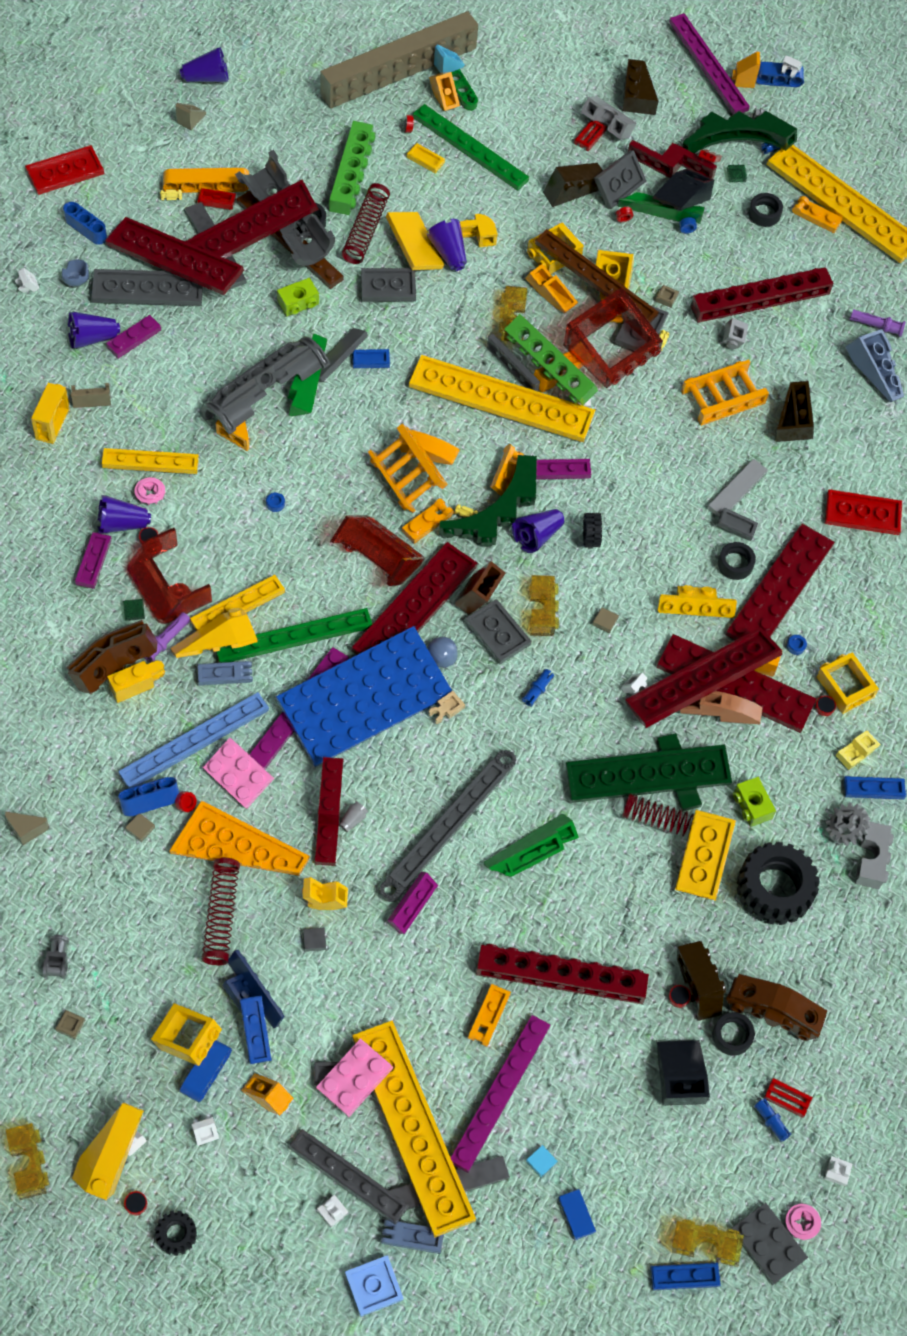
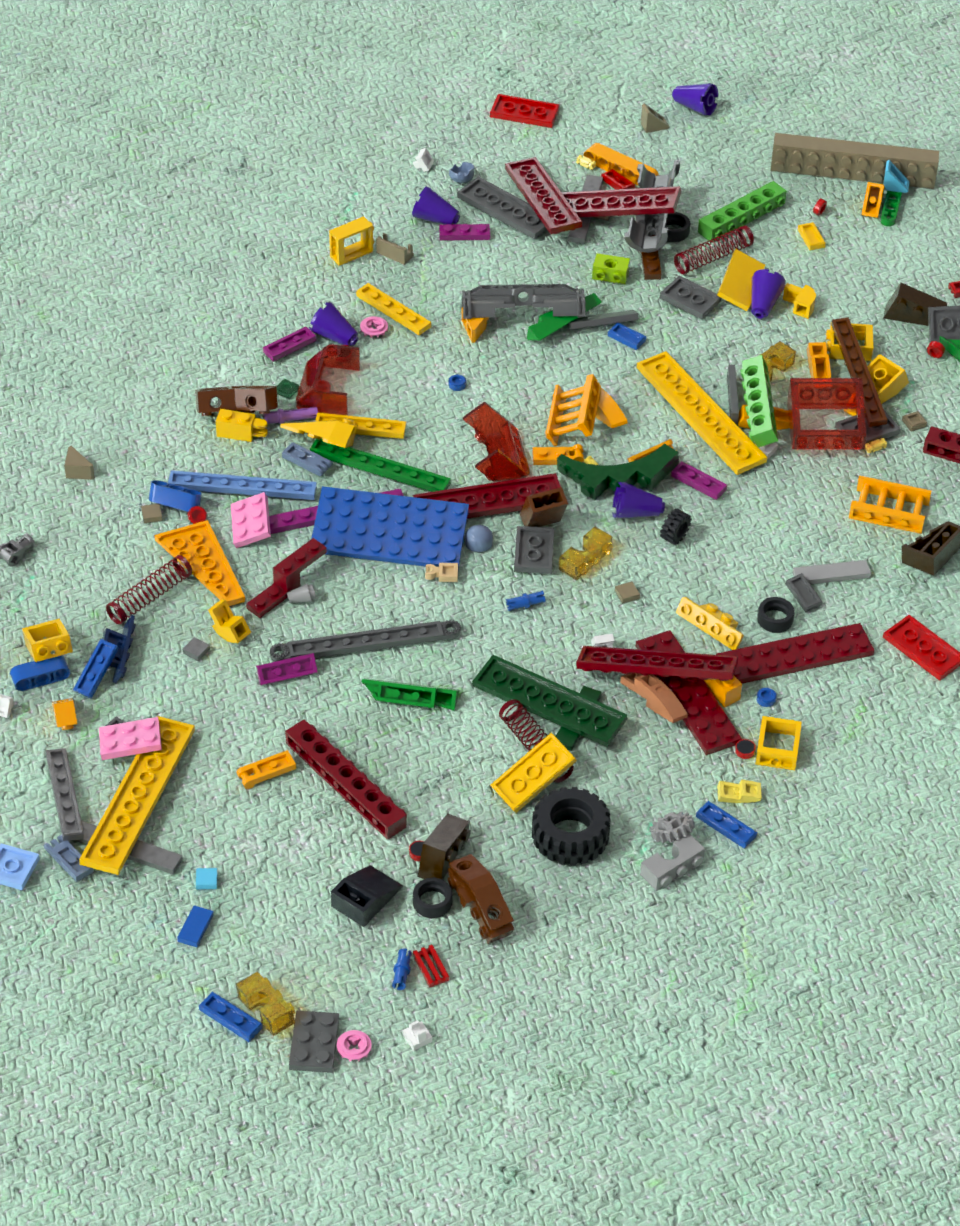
camera: 45 degrees right, 15 degrees down
blue beam [63,202,107,245] -> none
white tile [317,1195,349,1228] -> none
green plate [413,104,529,191] -> none
magenta plate [451,1015,551,1173] -> none
light grey brick [722,318,749,349] -> none
lime brick [733,776,776,827] -> none

